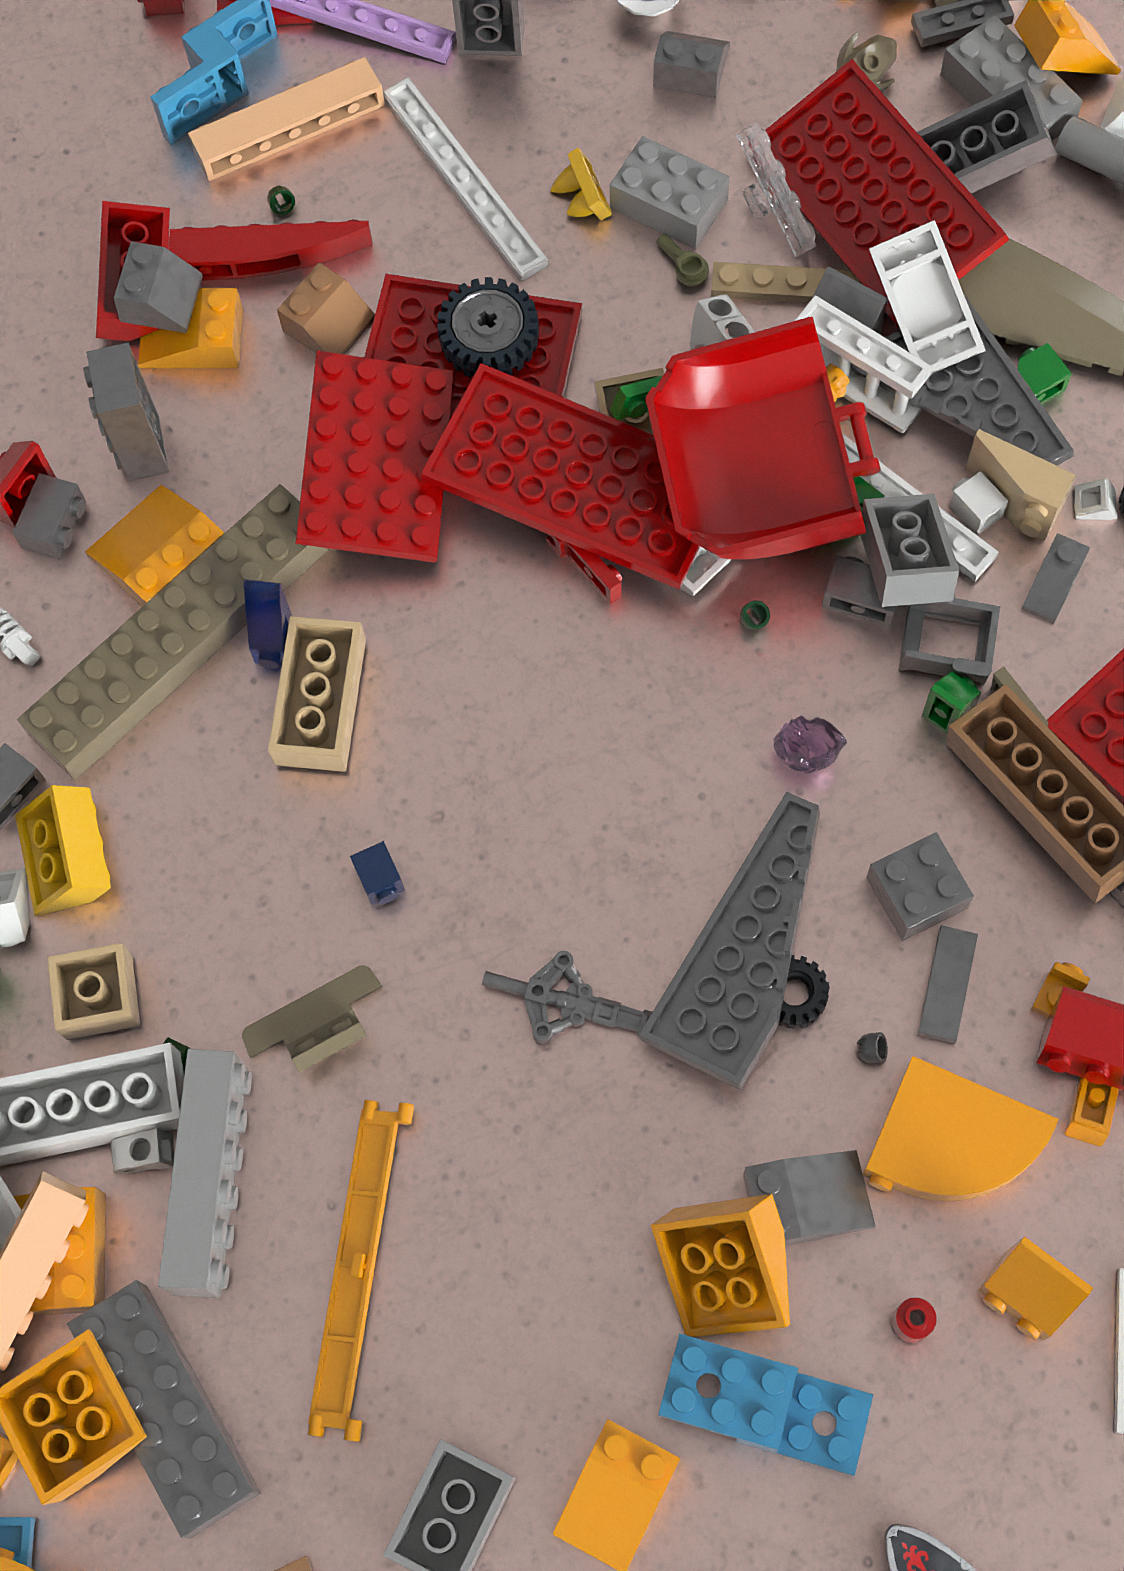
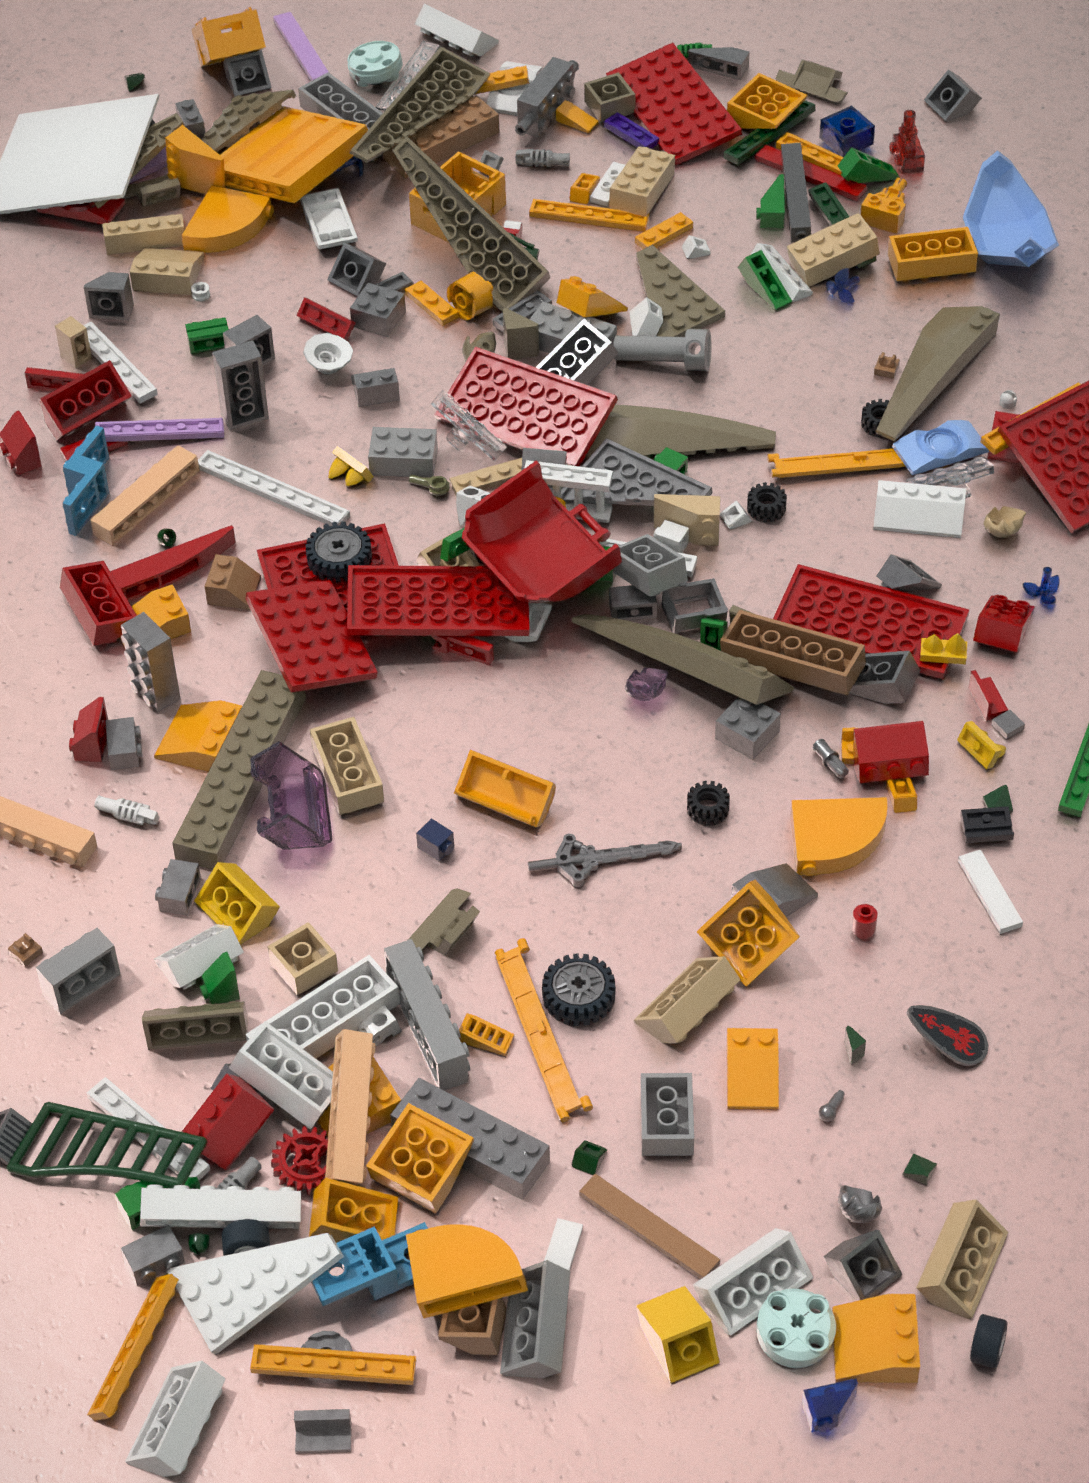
camera: 30 degrees left, 20 degrees down
flat silver slope [114,241,203,333] -> none
clear blue slope [243,580,292,669] -> none
flat silver wing [639,792,820,1090] -> none
dark azure bracket [658,1334,873,1476] -> none
dark green hinge [740,600,770,630] -> none
dark grey hinge [857,1032,888,1063] -> none
white slope [869,220,986,374] -> none
flat silver tile [917,925,978,1044] -> none
light orange slope [978,1236,1094,1340] -> none
flat silver slope [1022,533,1090,623] -> none
none -> clear purple windscreen [250,741,332,850]
none -> light orange container [454,749,556,827]
none -> light orange slope [459,1013,515,1056]
none -> dark tan slope [503,308,539,360]
none -> wheel [542,953,616,1026]
none -> dark tan wedge [572,614,794,705]
none -> dark green slope [572,1140,608,1175]
none -> tan slope [633,956,741,1044]
none -> flat silver axle [812,739,849,779]
none -> dark green slope [844,1025,866,1064]

